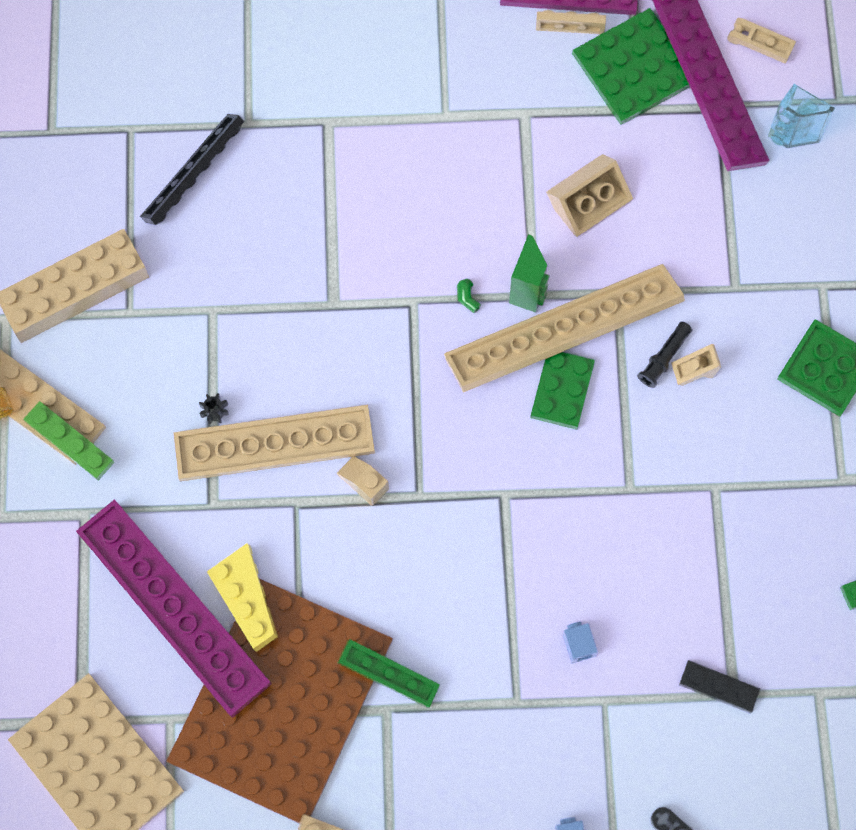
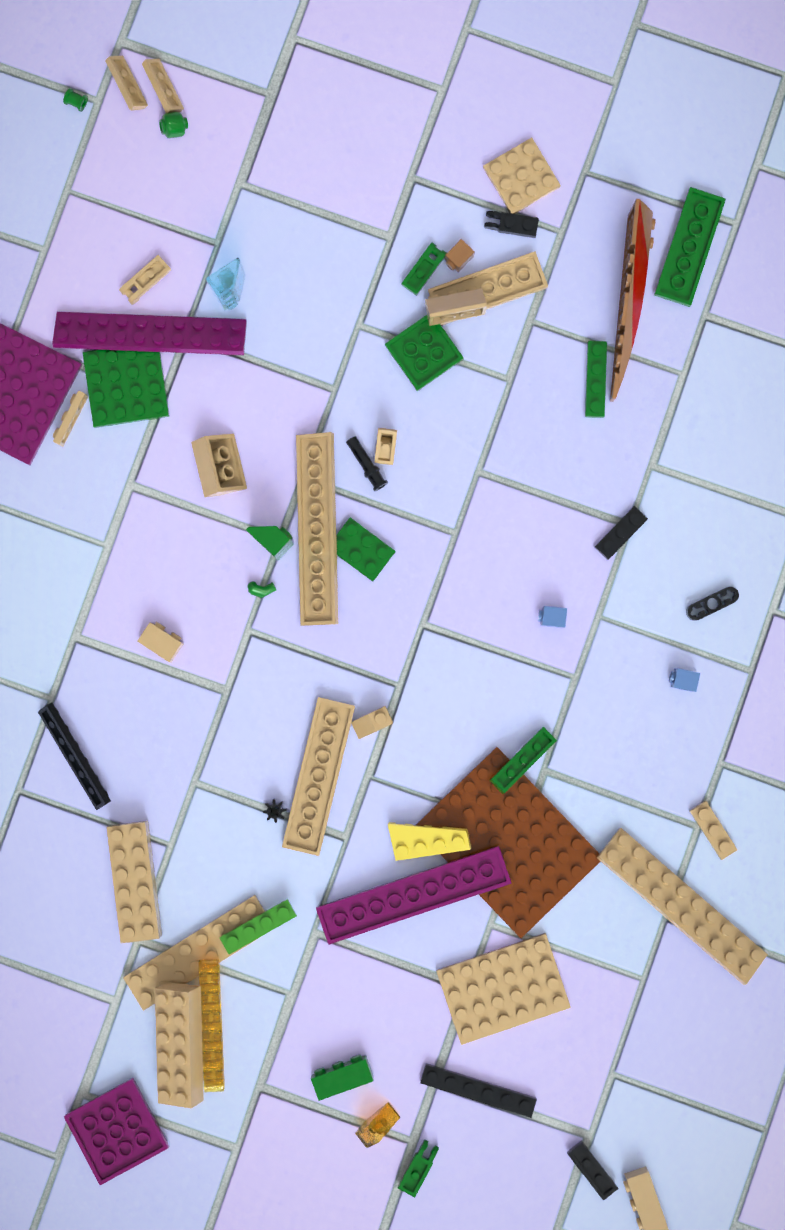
camera: 70 degrees left, 15 degrees up
none -> tan brick [137,621,184,663]

